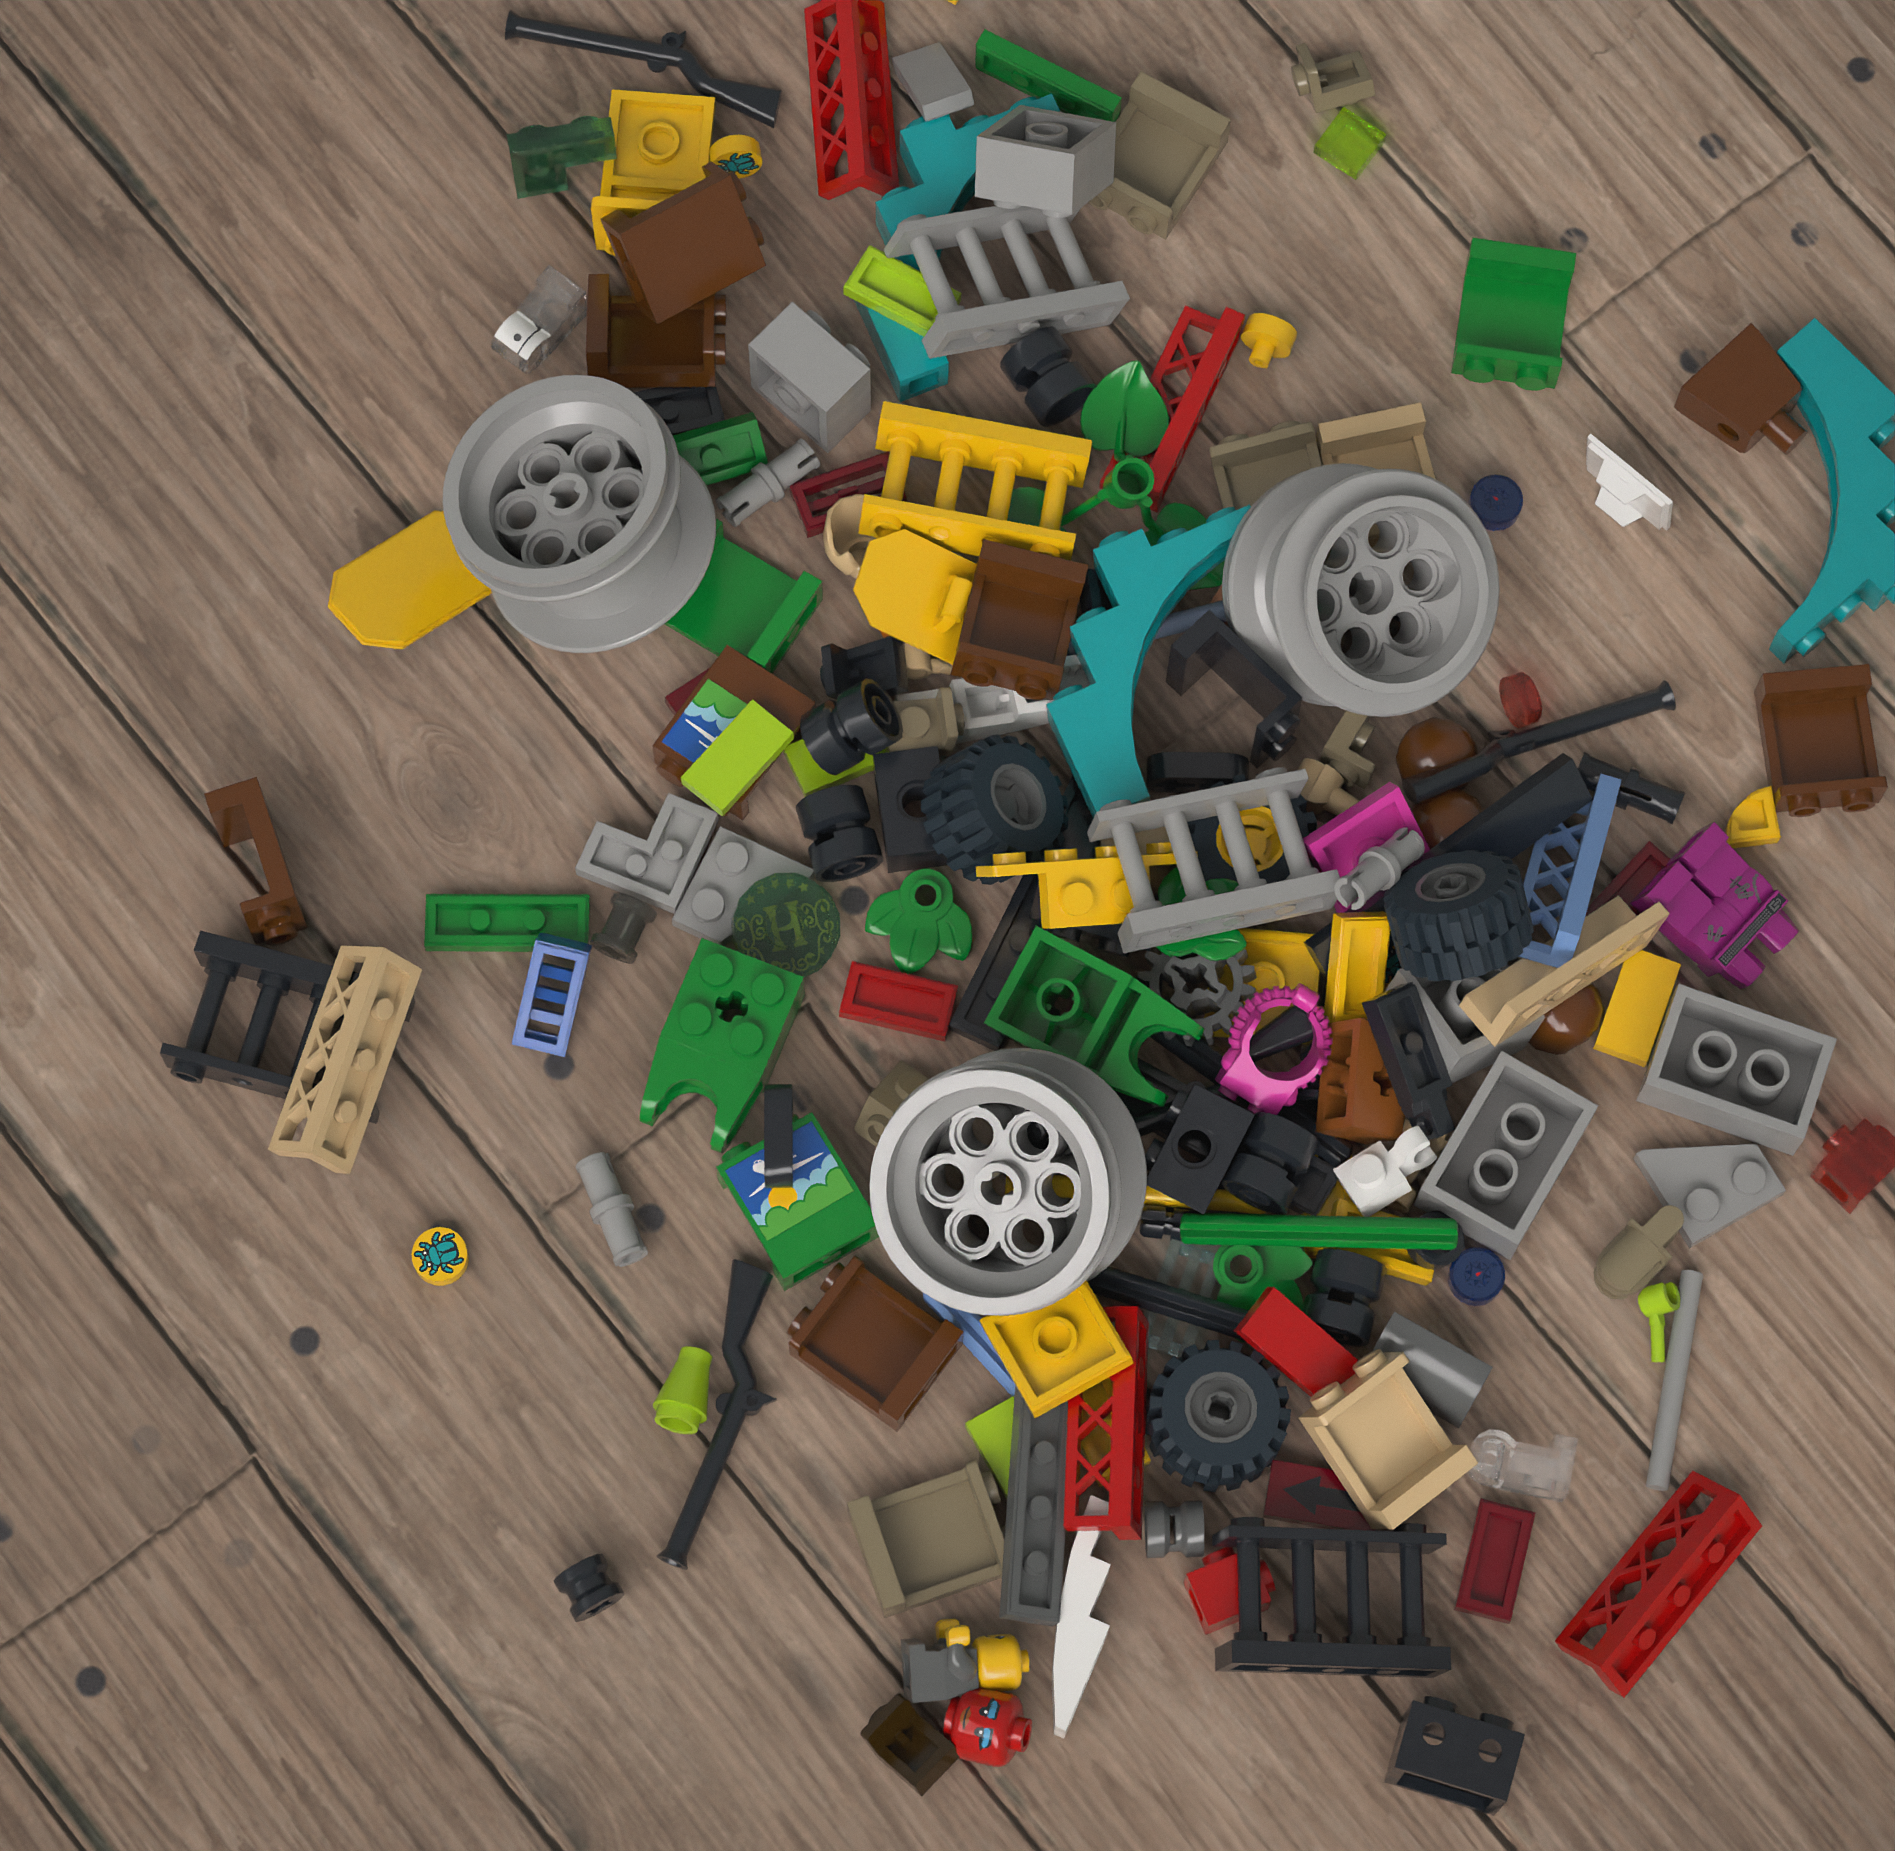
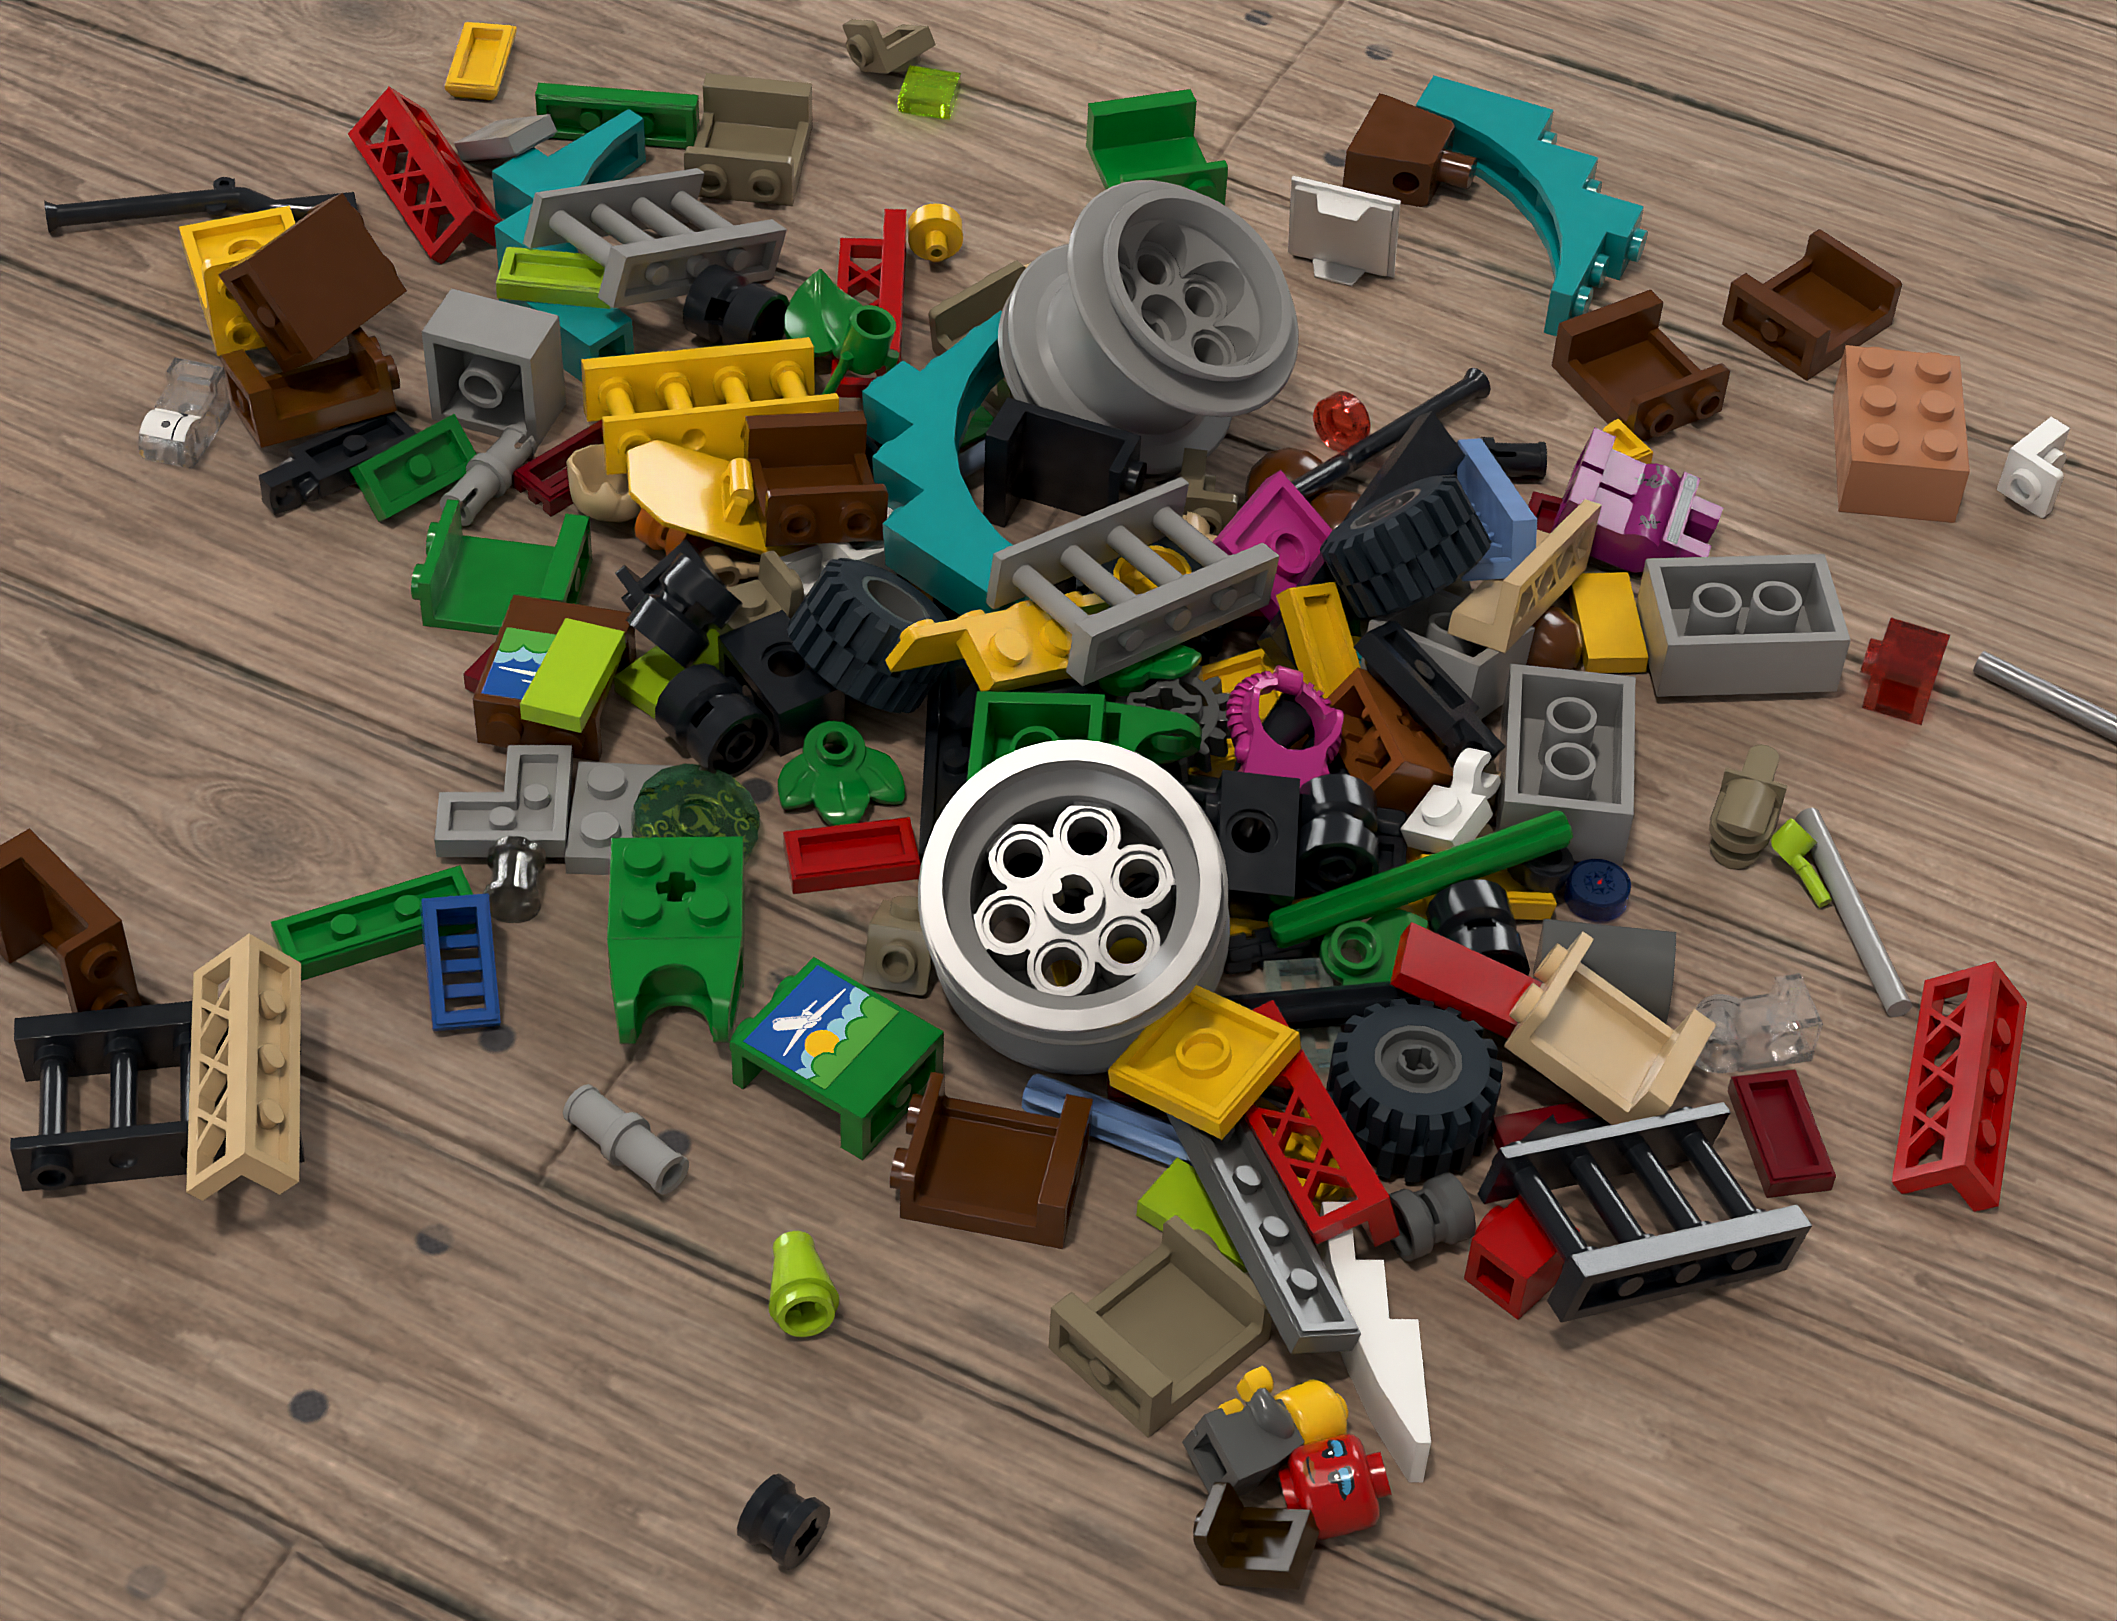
camera: 25 degrees left, 25 degrees down
yellow shield [327,510,492,649] -> none
tile [411,1227,469,1286] -> none
light grey wheel [443,375,716,653] -> none
clear green plate [506,116,617,199] -> none
black piece [657,1259,777,1570] -> none
black beam [764,1084,793,1188] -> none
light grey brick [975,105,1116,218] -> none
light grey pin [1334,827,1425,910] -> none
black piece [1384,1696,1525,1816] -> none
light grey wing [1633,1144,1786,1249] -> none

